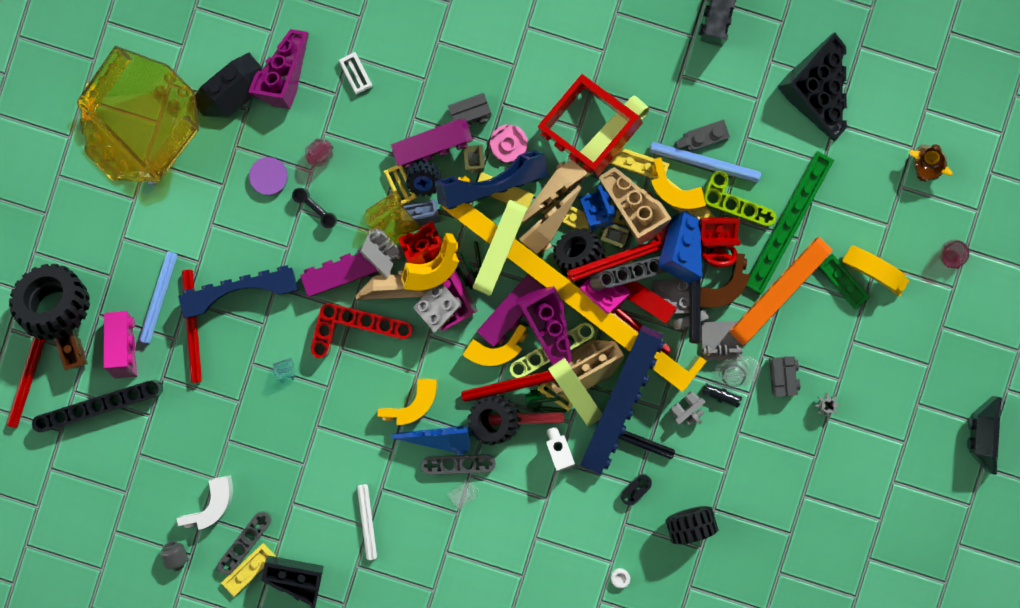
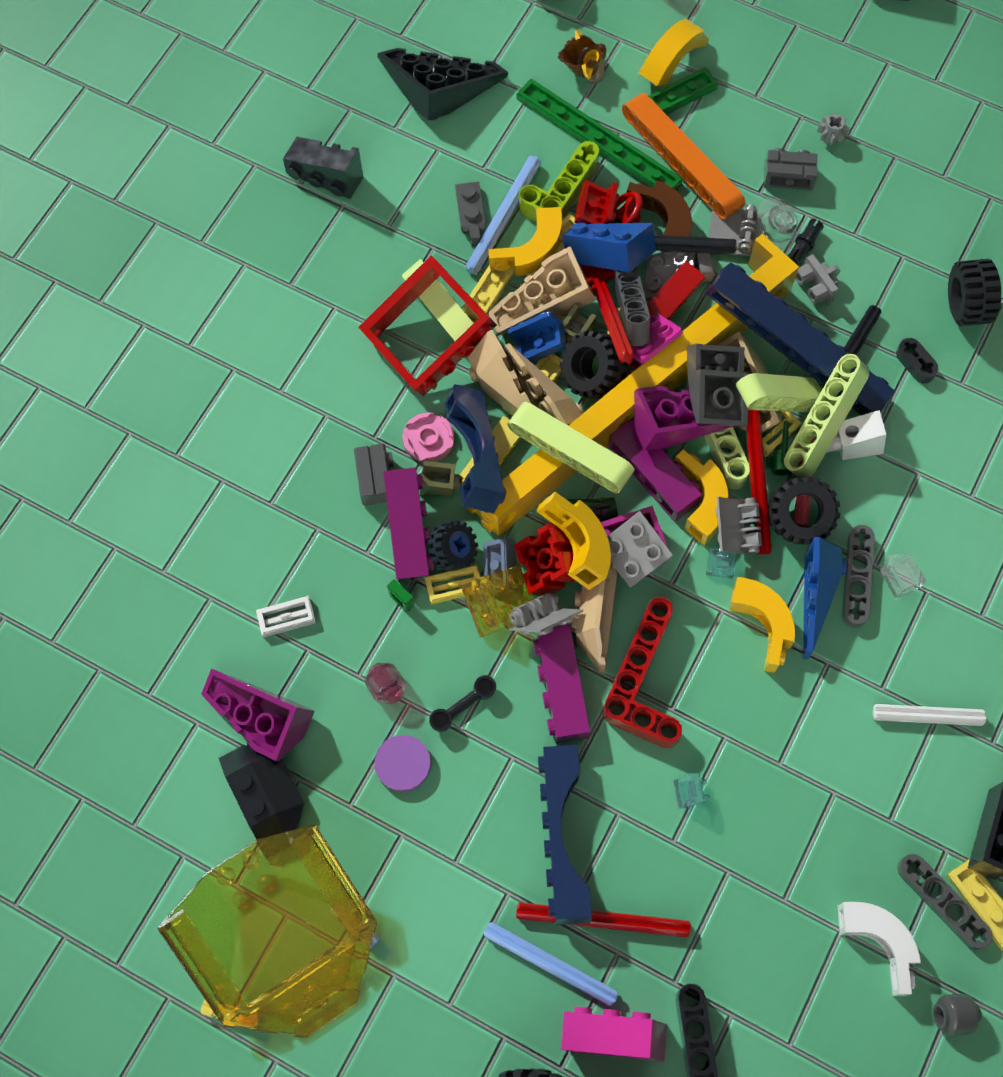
camera: 80 degrees left, 20 degrees down
none -> green tile [387,579,415,612]
none -> reddish brown hair [557,30,607,83]
none -> dark grey slope [687,344,749,426]
none -> clear light blue tile [706,547,736,579]
none -> light grey hinge [716,497,762,554]
none -> yellowish green beam [784,354,869,477]

